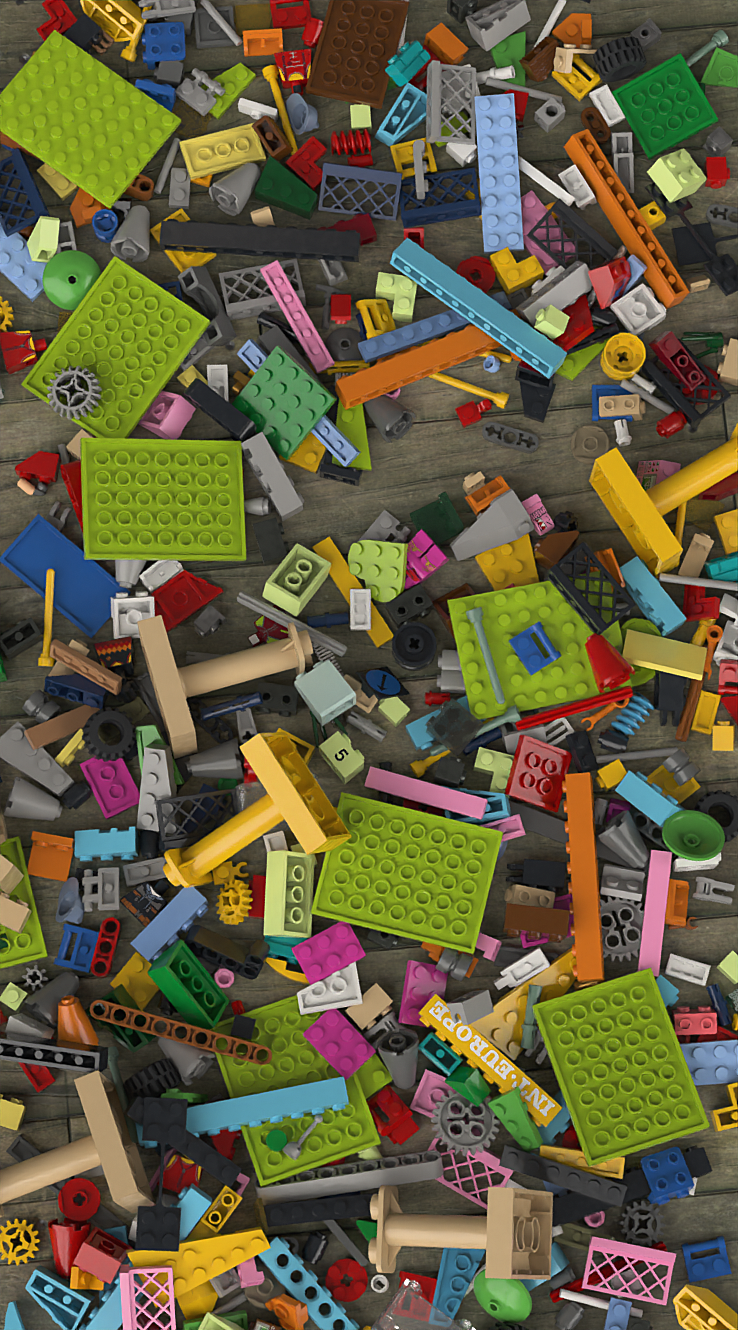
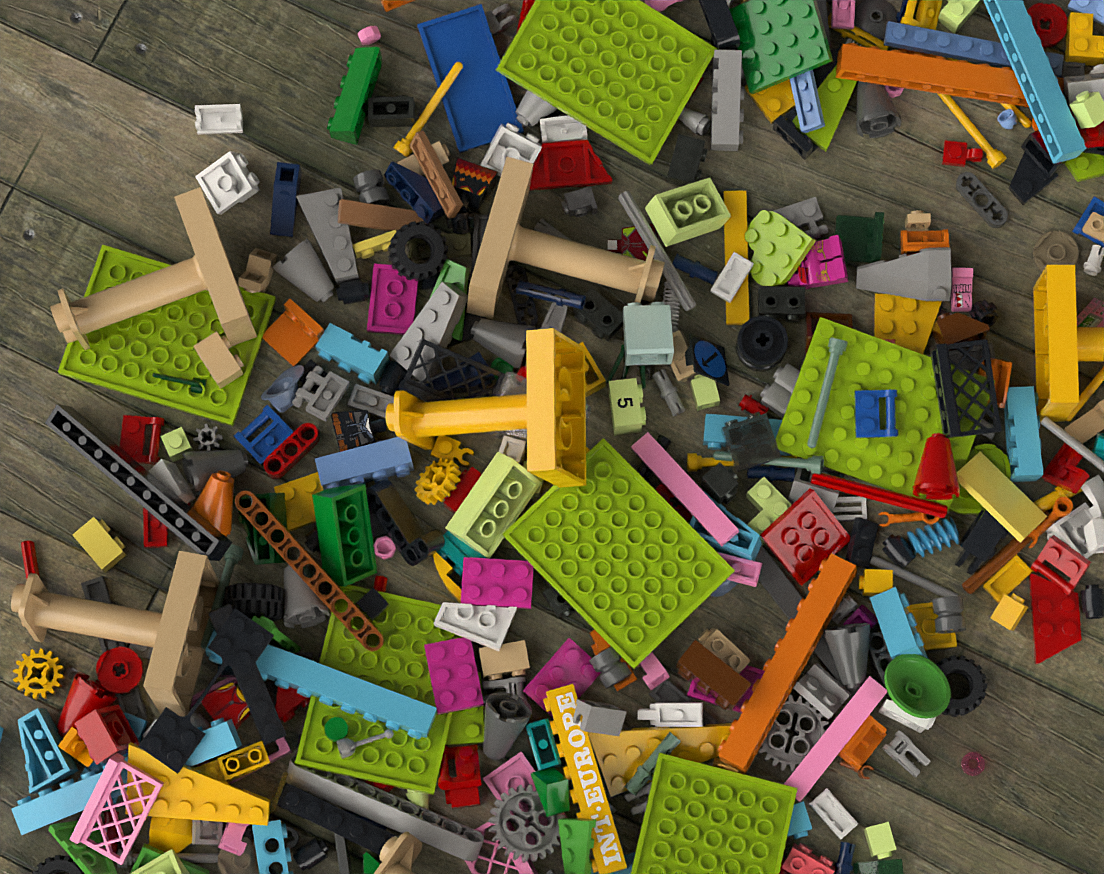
camera: 35 degrees right, 0 degrees up
black hinge [506,859,566,892] -> none

